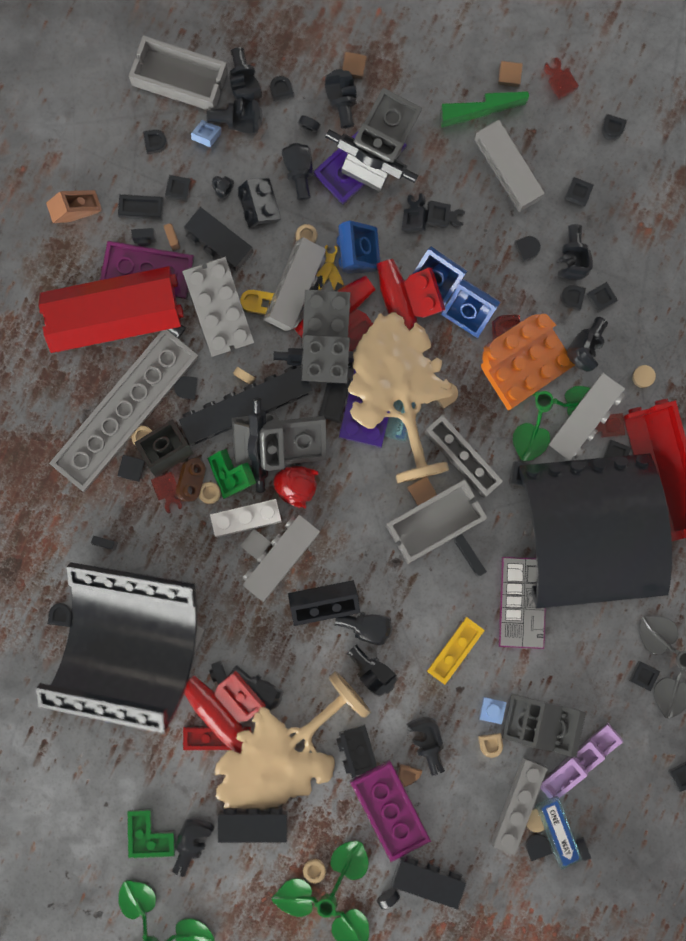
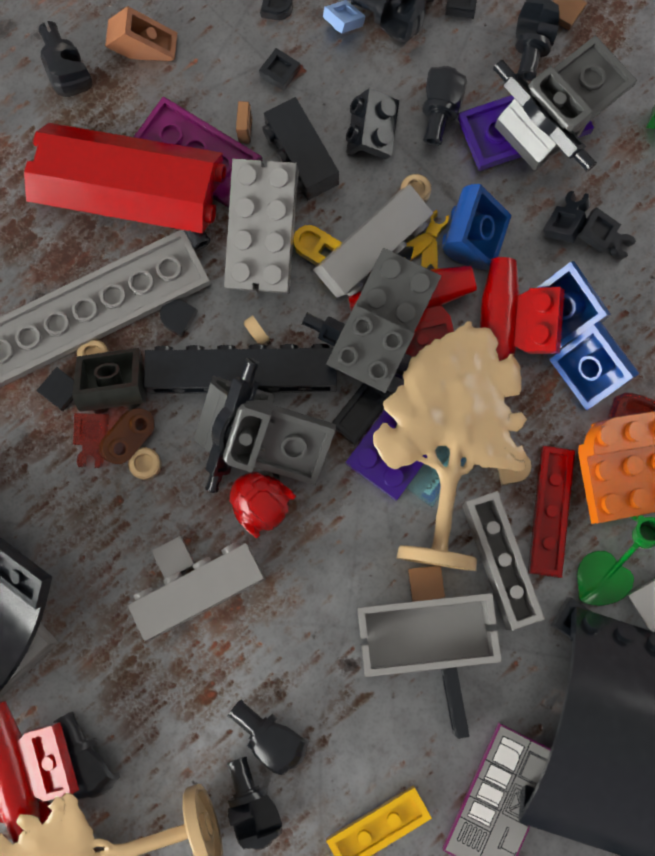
camera: 35 degrees right, 5 degrees down
black tile [118,194,164,220] -> none
black plate [131,228,157,246] -> none
green plate [207,449,256,499] -> none
black plate [209,661,227,685] -> none
white brick [210,499,282,538] -> none
black tile [212,176,234,199] -> none
black brick [288,580,361,626] -> none
black tile [298,115,321,133] -> none
none -> black piece [38,21,93,97]
none -> red tile [528,446,575,578]

